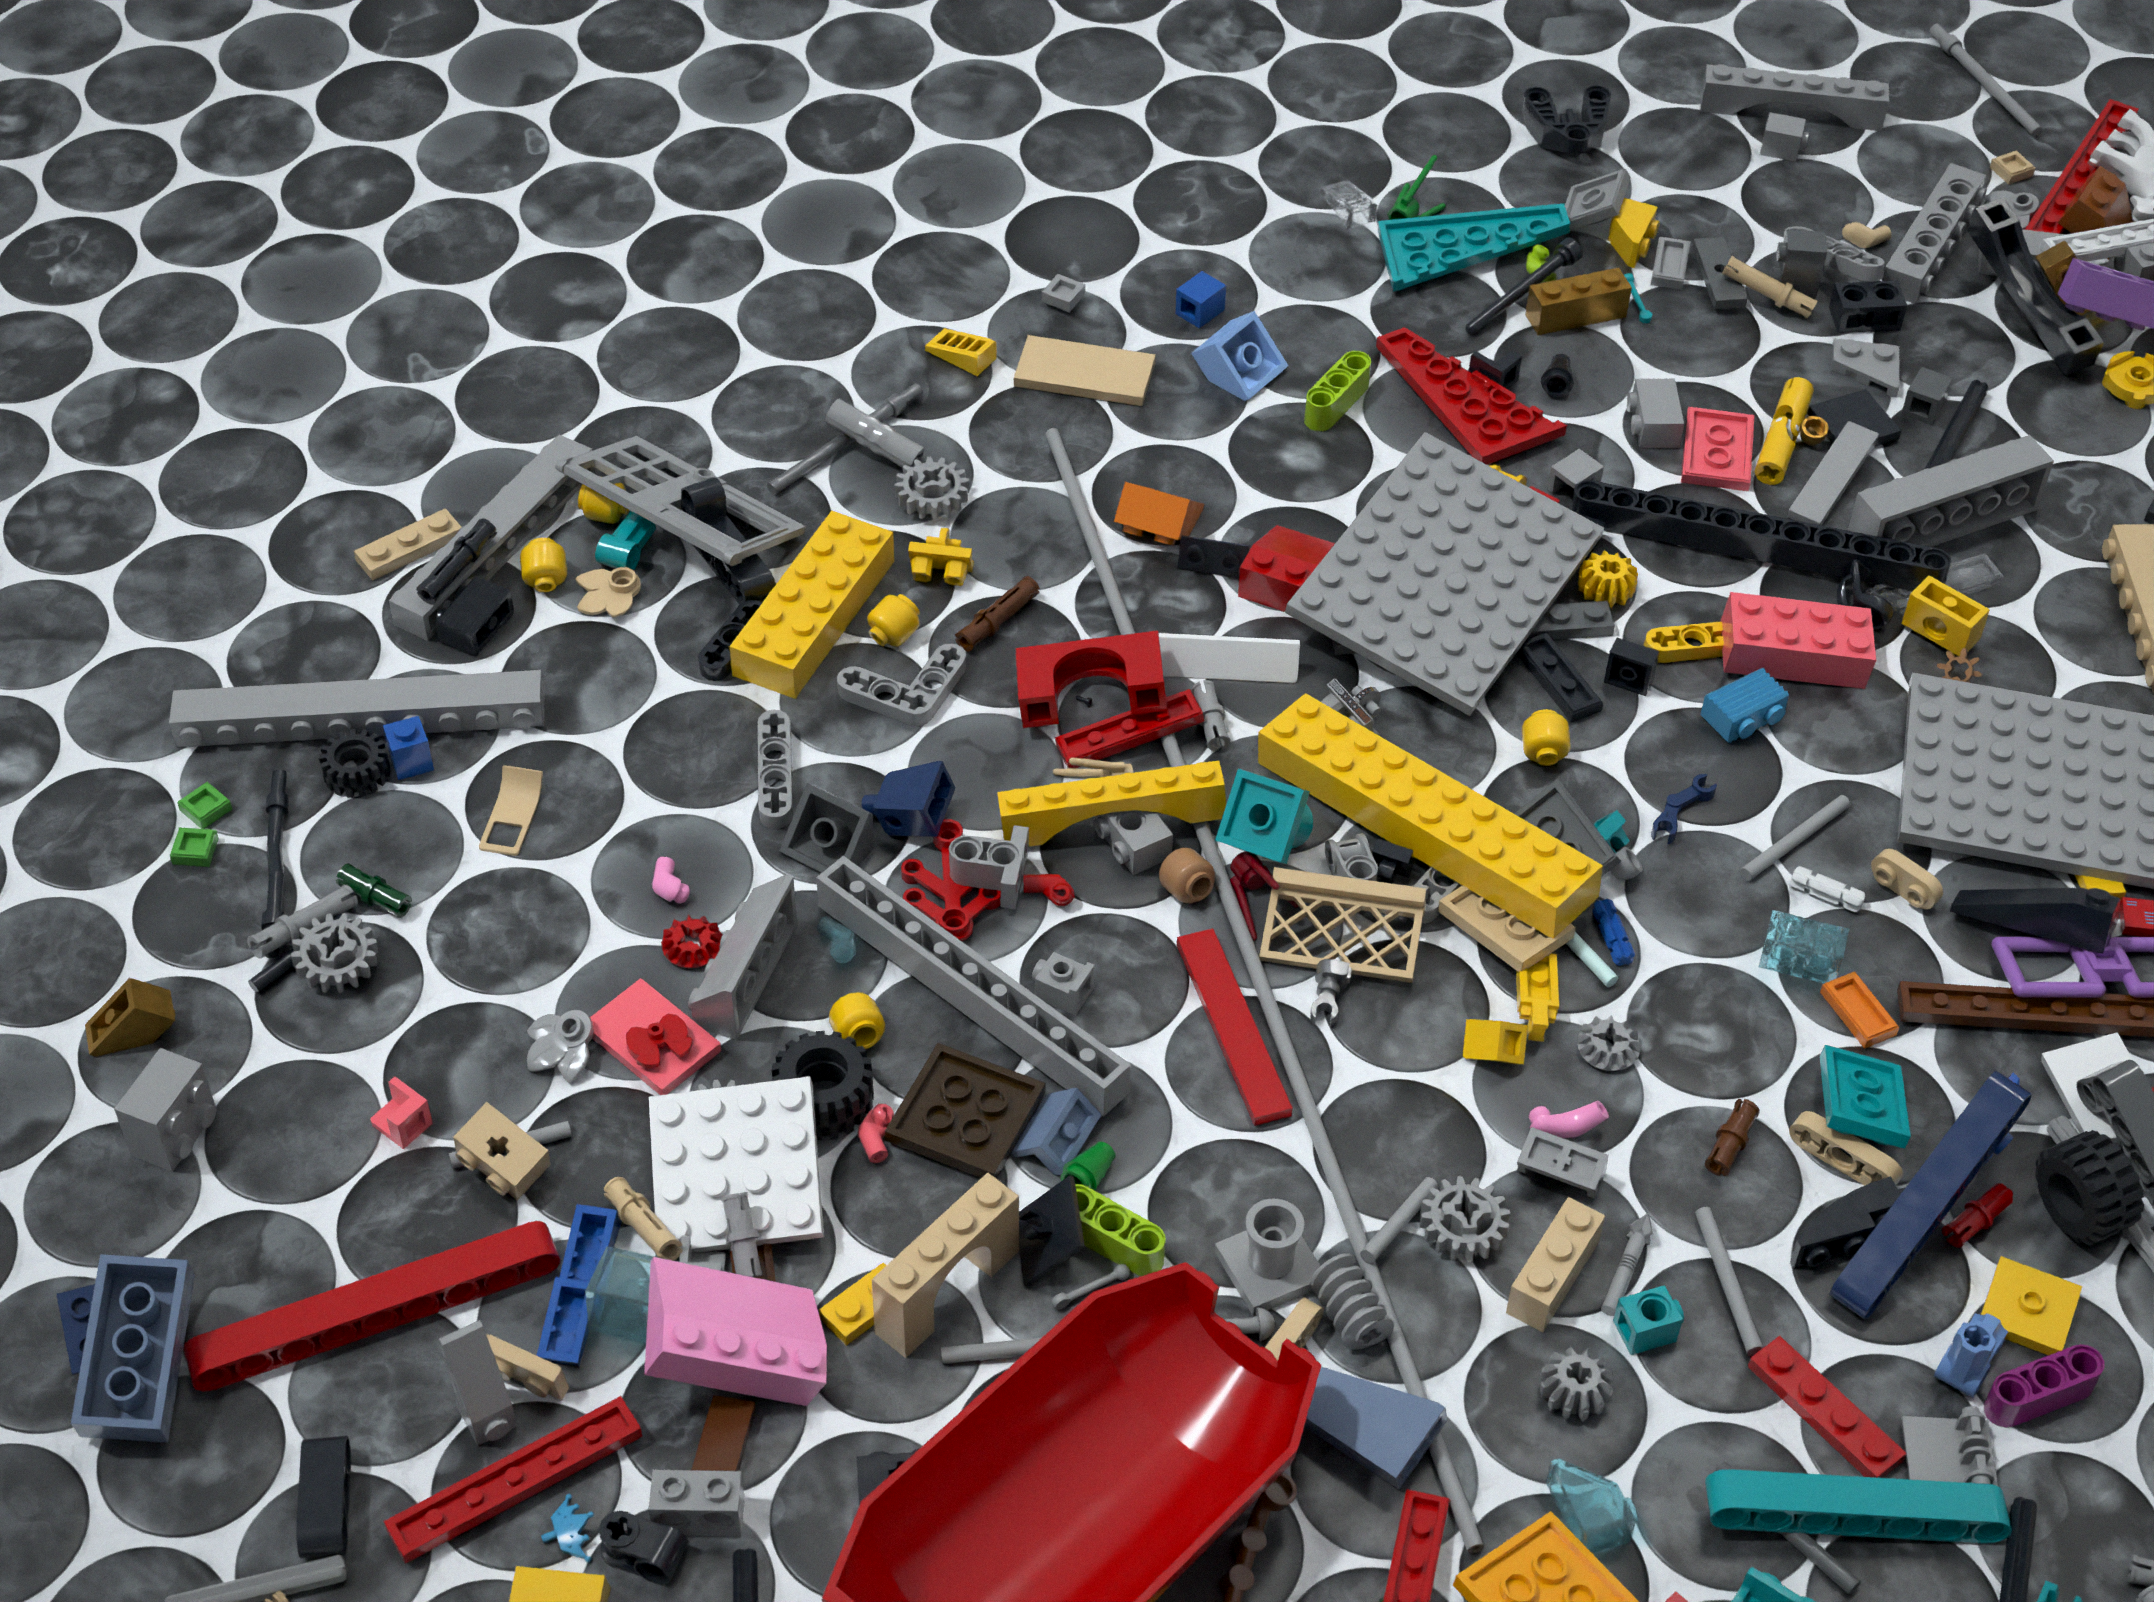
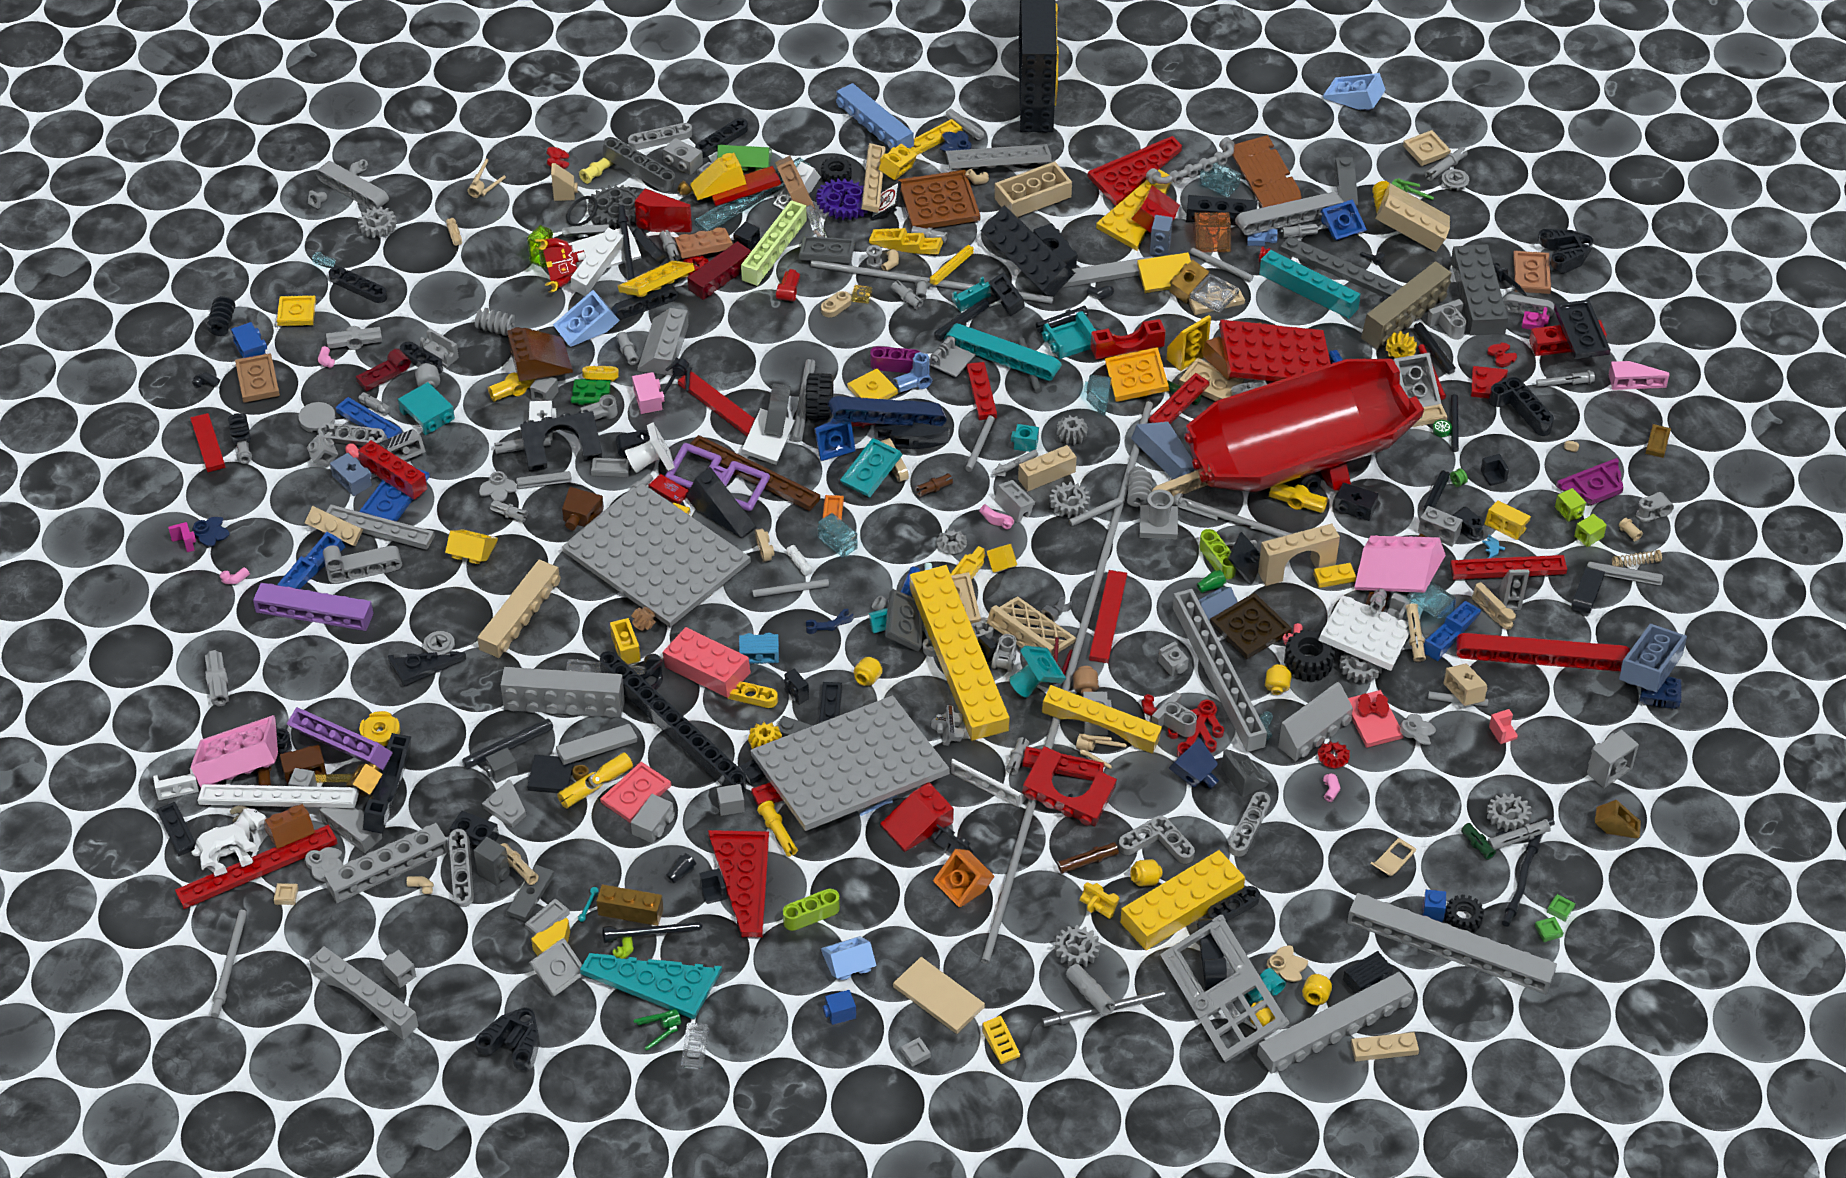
camera: 150 degrees left, 0 degrees up
black pin [416,518,497,604] -> none

